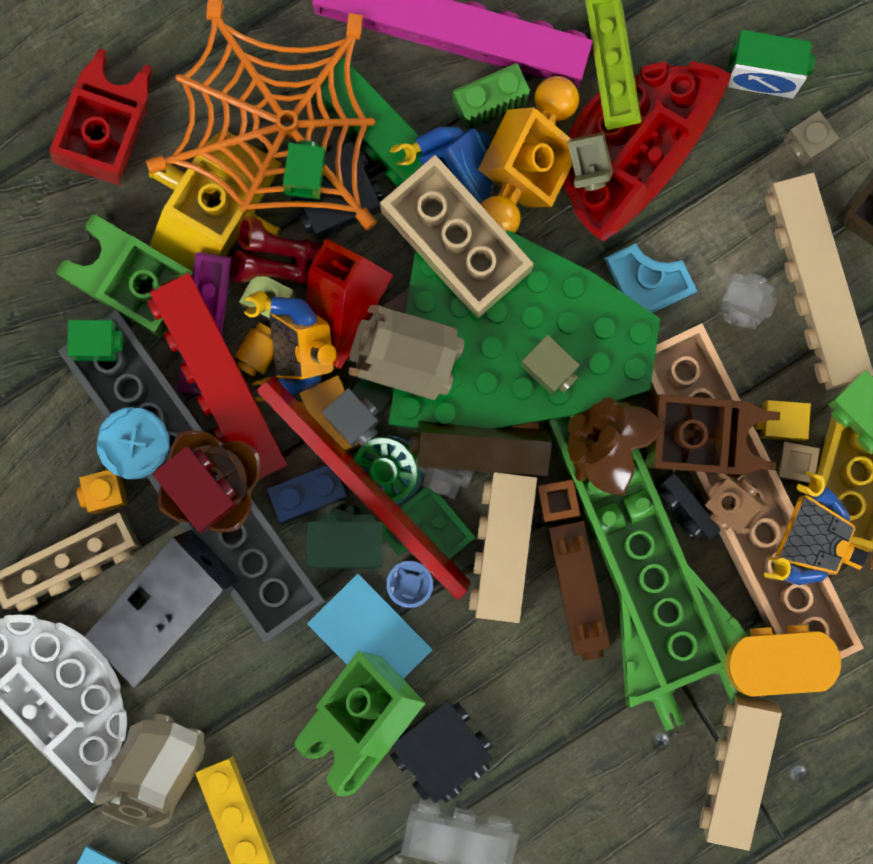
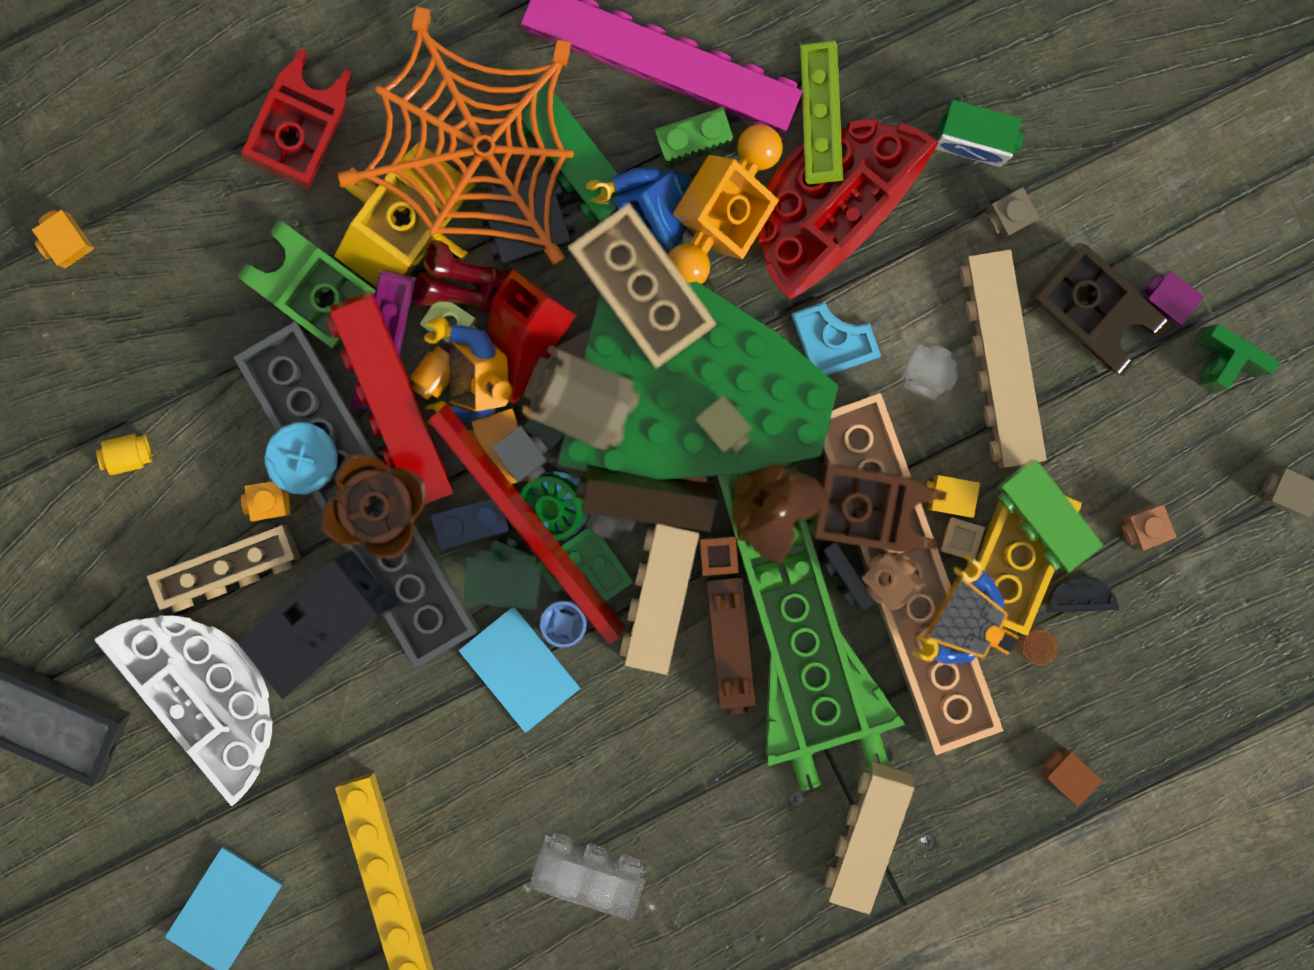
camera: 10 degrees right, 5 degrees up
green brick [67,320,123,361] -> none
dark tan brick [94,714,206,828] -> none
dark red brick [152,446,237,534] -> none
green brick [283,140,326,199] -> none
bright green brick [295,651,425,796] -> none
black brick [390,699,493,804] -> none
olive bracket [568,132,613,191] -> none
light orange brick [725,625,841,696] -> none

